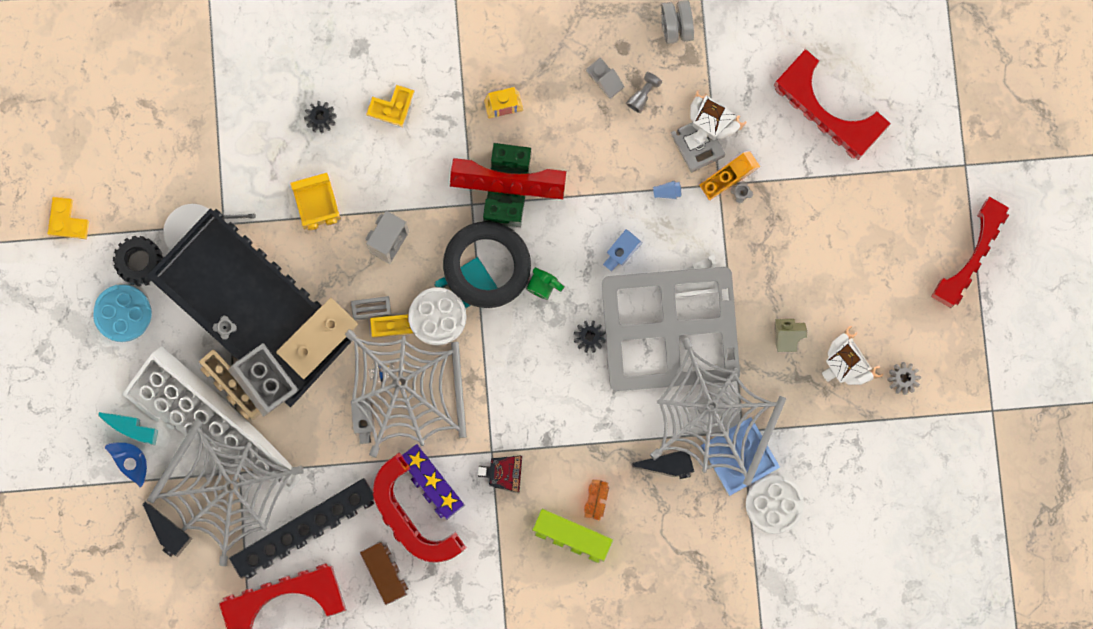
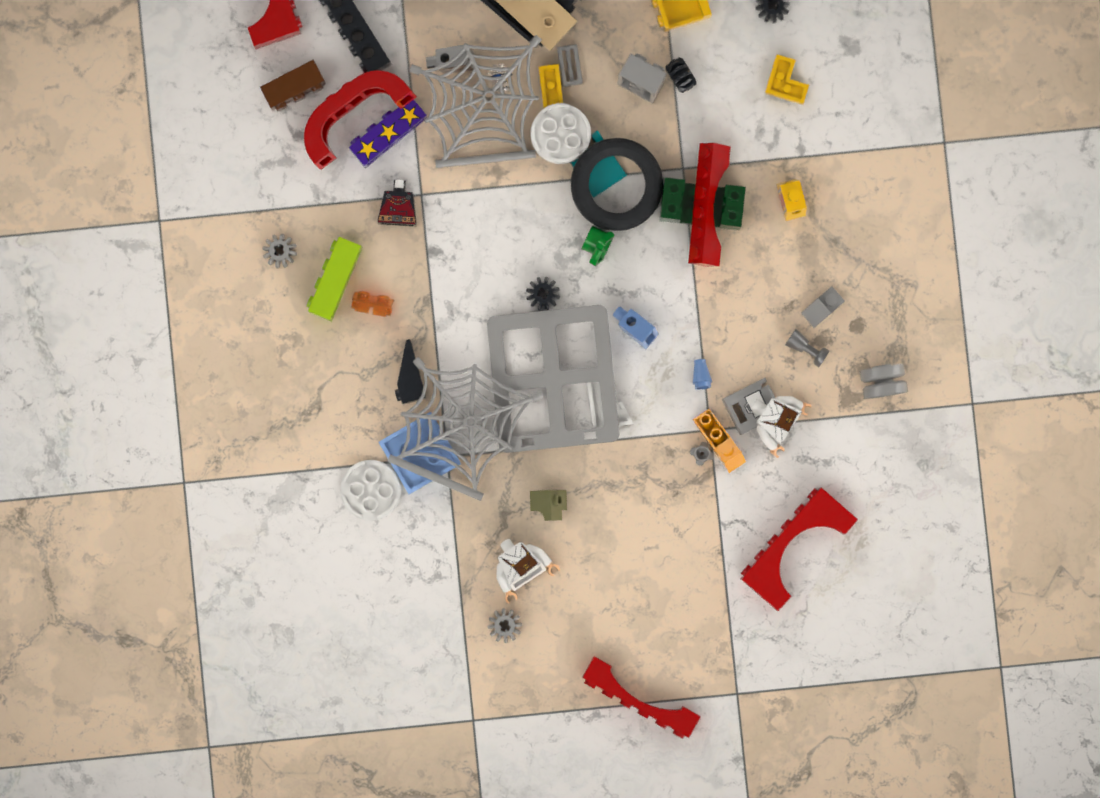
camera: 90 degrees right, 5 degrees up
none -> light grey gear [263,234,297,268]
none -> black gear [666,57,696,93]

